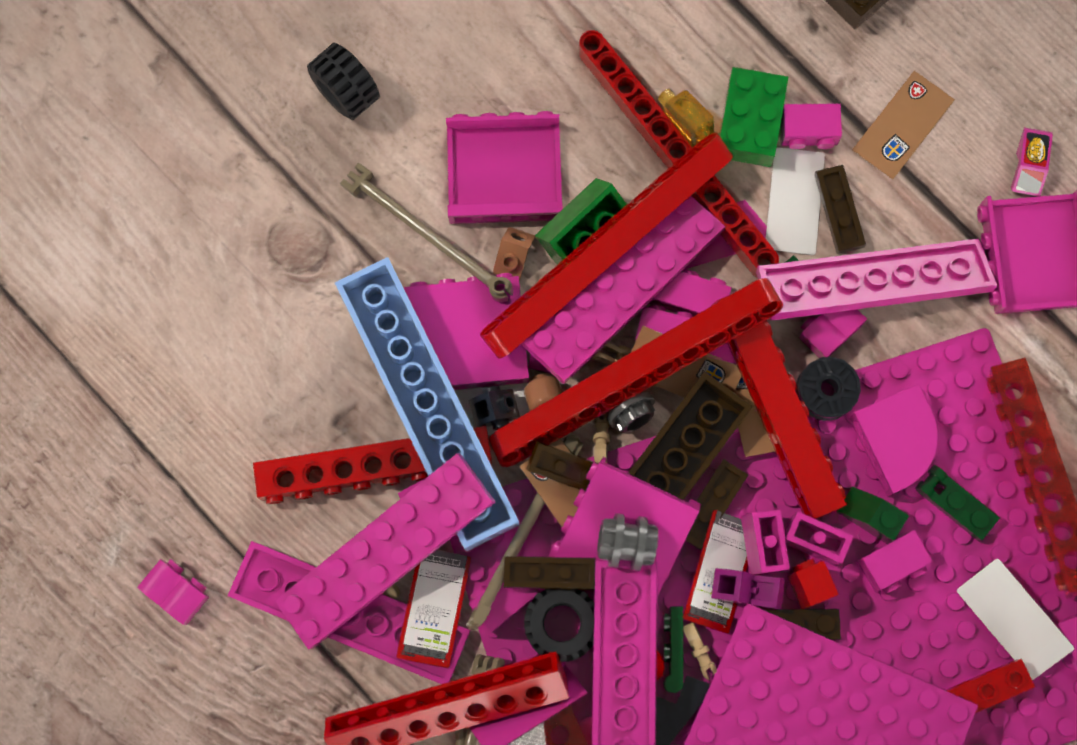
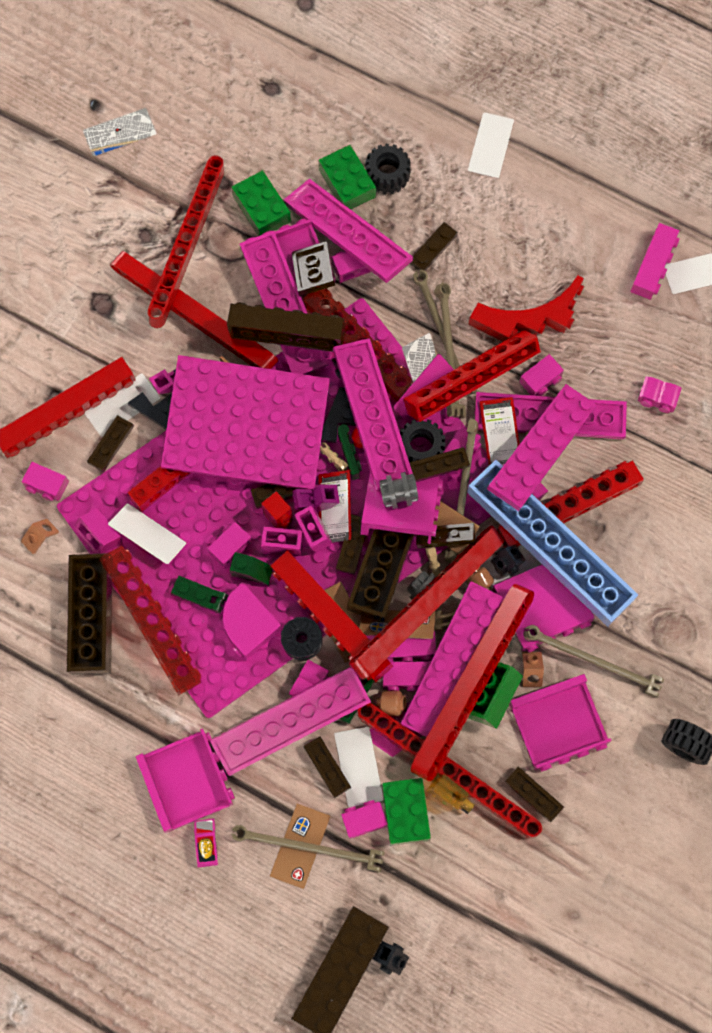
camera: 160 degrees right, 5 degrees down
none -> dark tan hinge [231,825,384,872]
none -> nougat head [376,690,407,716]
none -> dark brown plate [505,766,564,823]
none -> dark pink brick [519,354,564,396]

